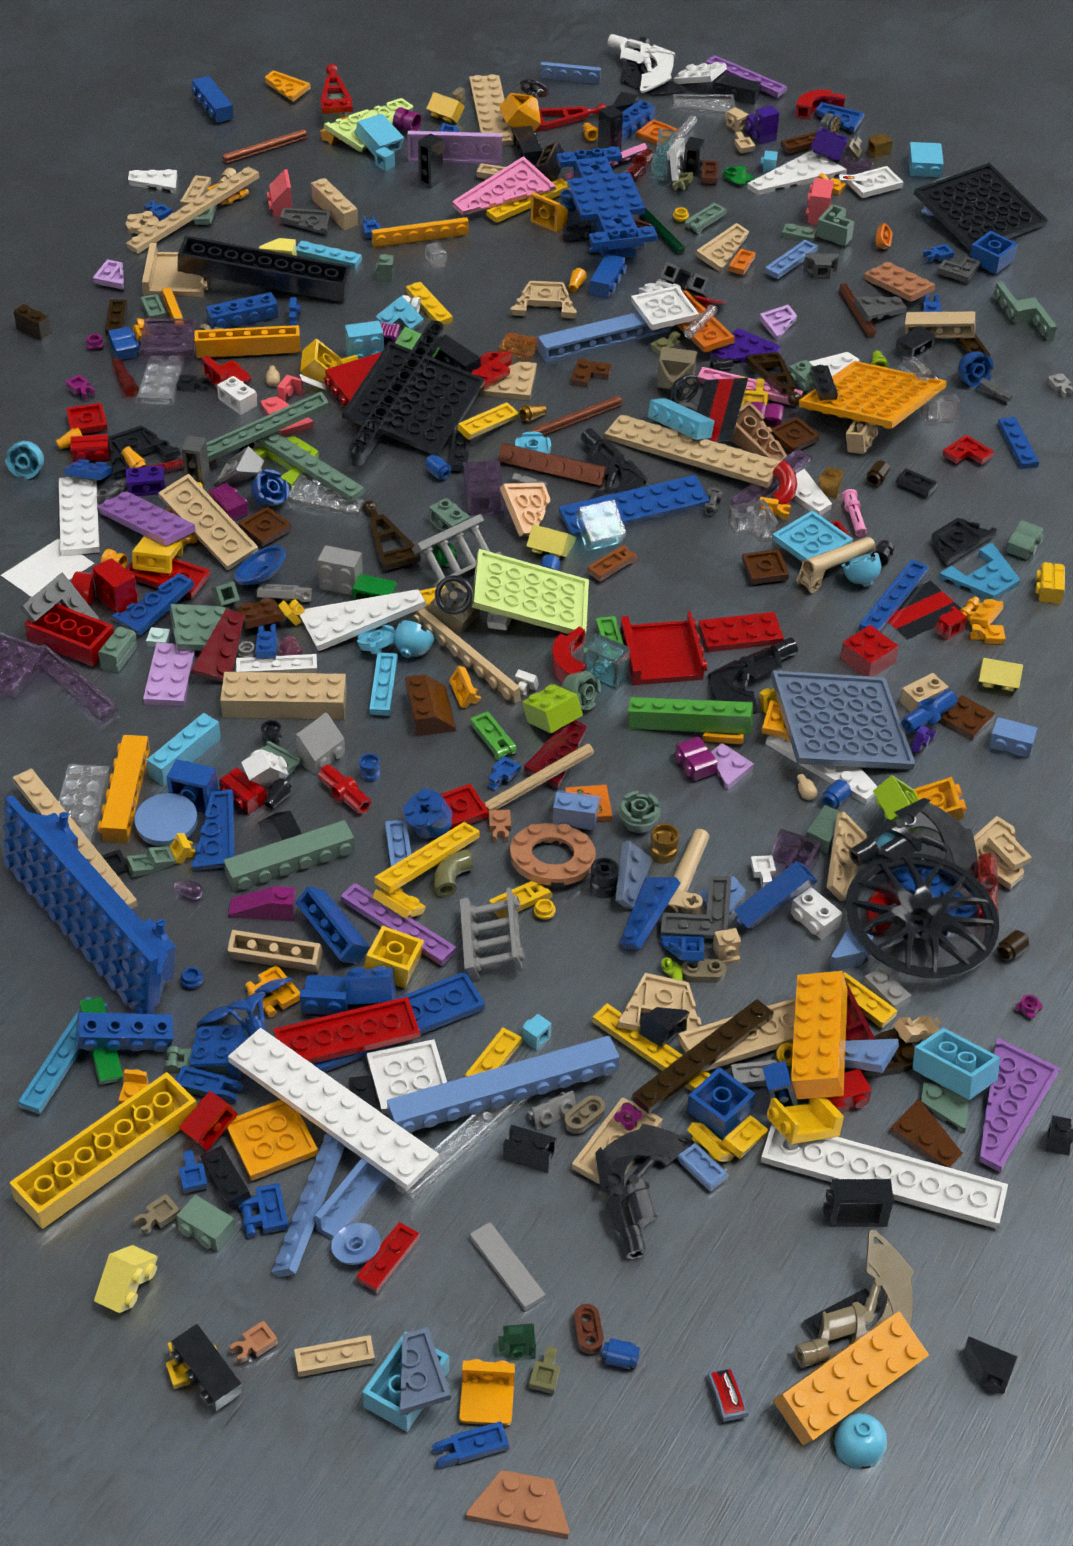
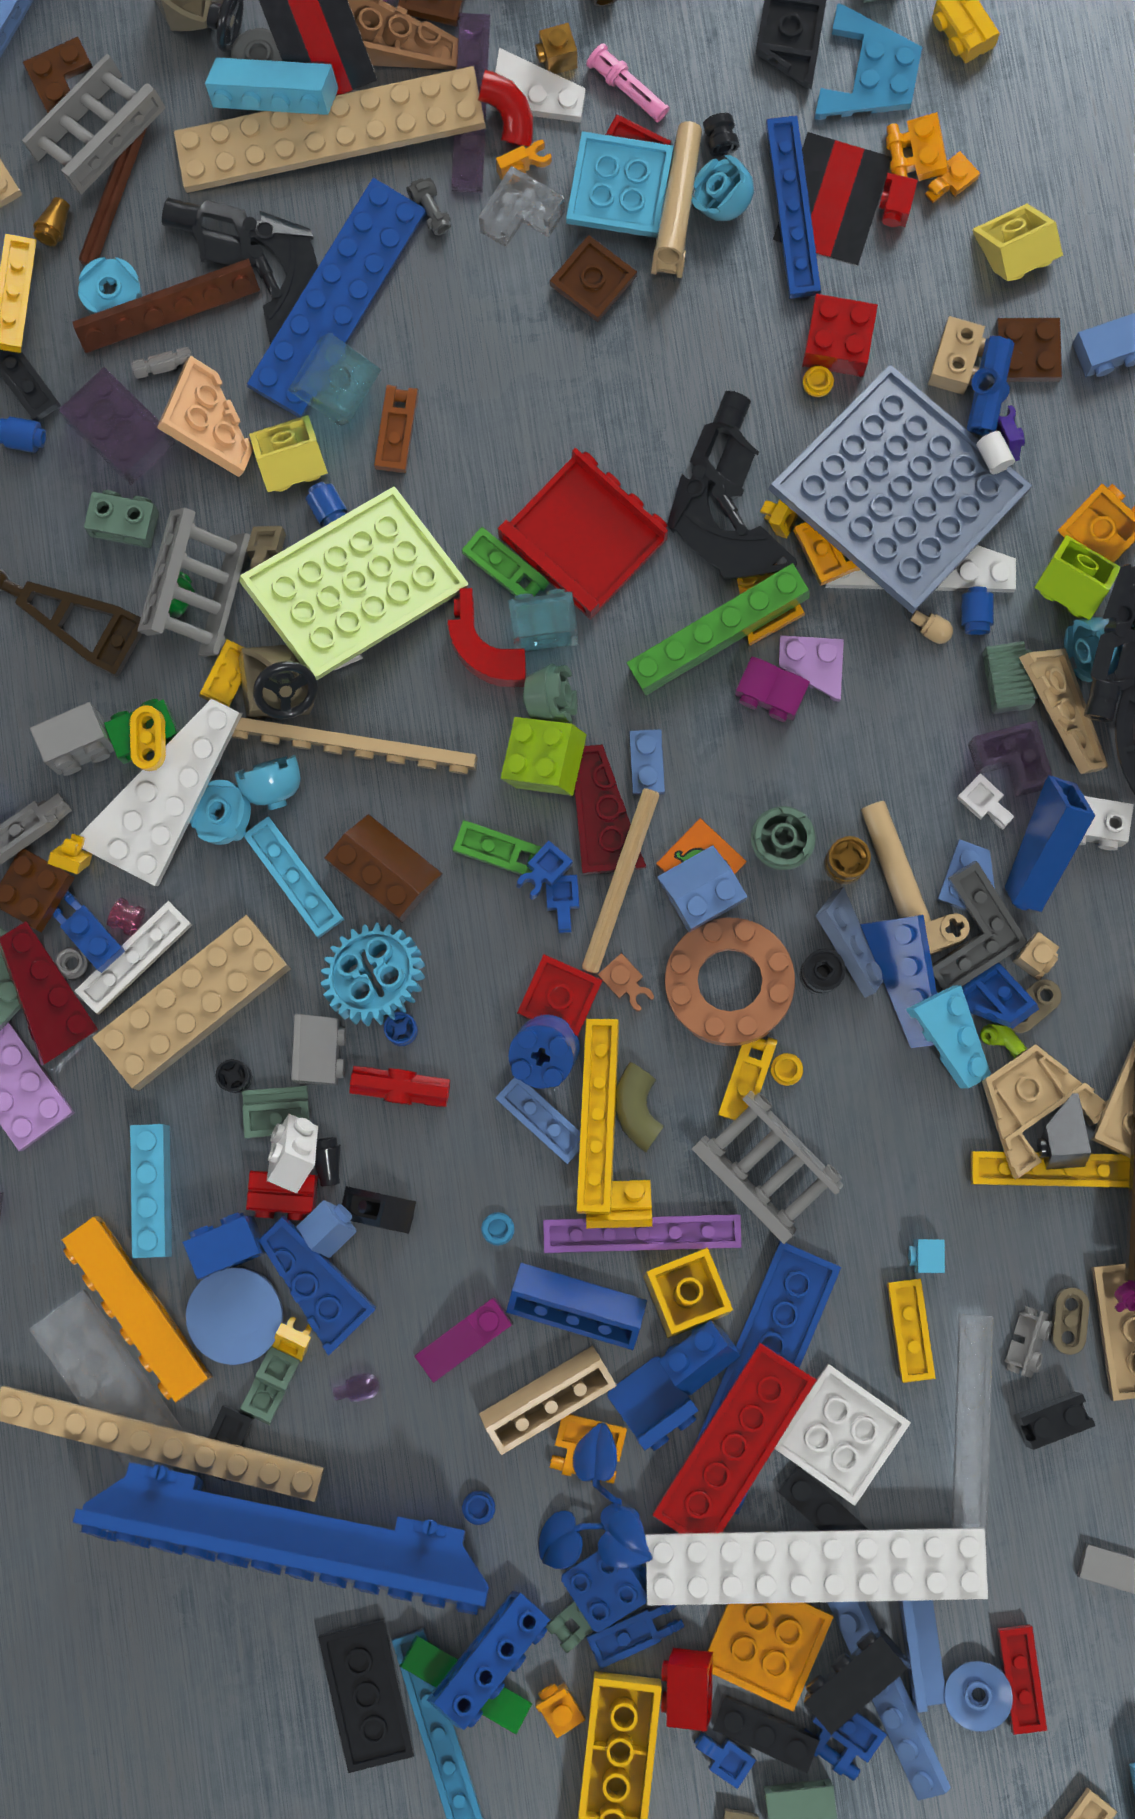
camera: 35 degrees left, 35 degrees up
sand green brick [223,820,355,892] -> none
medium blue brick [387,1036,620,1133] -> none
light orange plate [449,666,481,708] -> none
white tile [515,669,539,696] -> none
red plate [698,612,784,652] -> none
none -> light grey fence [22,54,166,195]
none -> yellow plate [130,705,166,771]
none -> medium blue brick [296,1200,357,1258]
none -> black plate [318,1619,415,1773]
none -> medium azure gear [320,923,425,1026]
none -> dark azure tile [482,1212,515,1245]
none -> blue plate [516,841,573,900]
none -> medium blue plate [629,729,665,796]
none -> yellow plate [802,366,834,397]
none -> black brick [804,1628,909,1735]
none -> medium azure wing [906,985,991,1089]
none -> white piece [976,431,1015,474]

